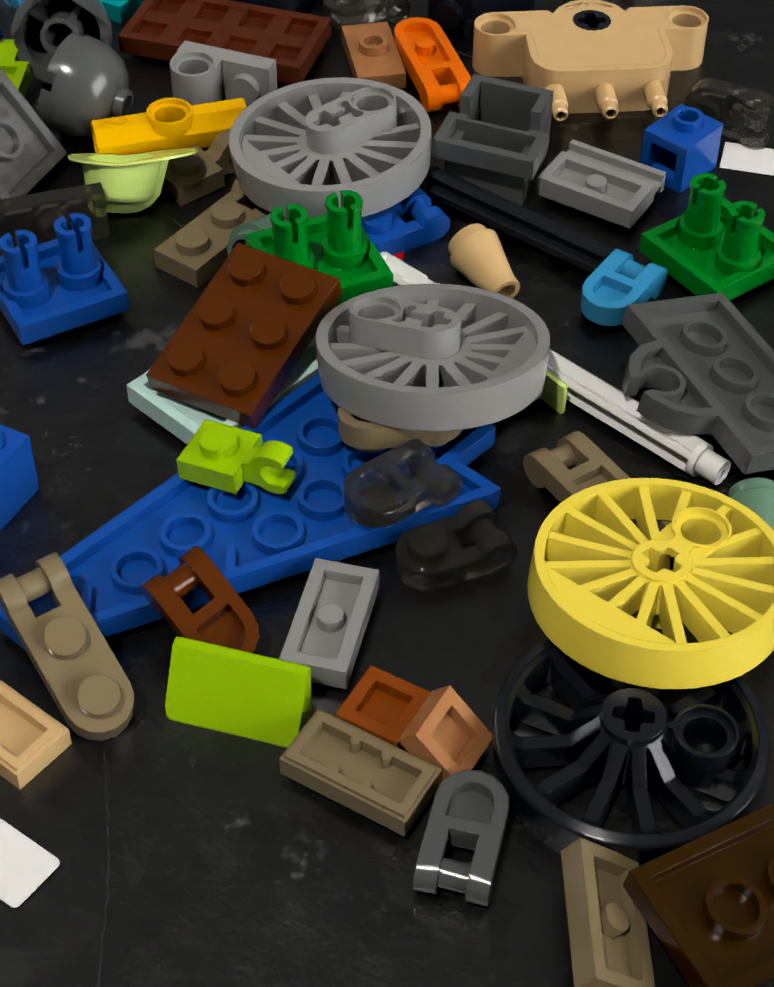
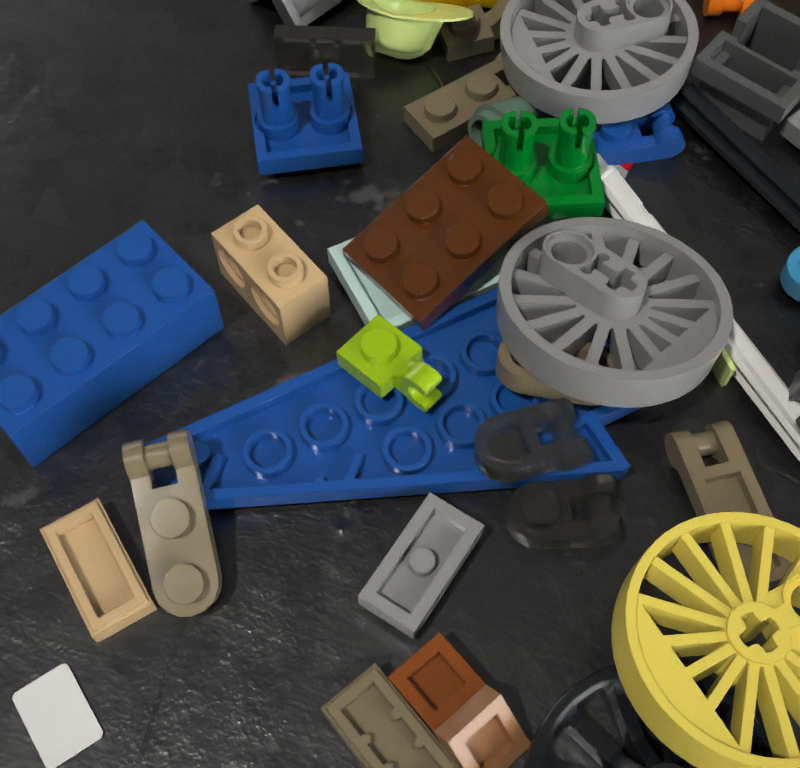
camera: 20 degrees right, 15 degrees up
reddish brown plate [141,545,259,653] -> none
lime slope [165,636,312,748] -> none
tan cone [448,223,520,299] -> none
none -> tan brick [211,204,331,346]

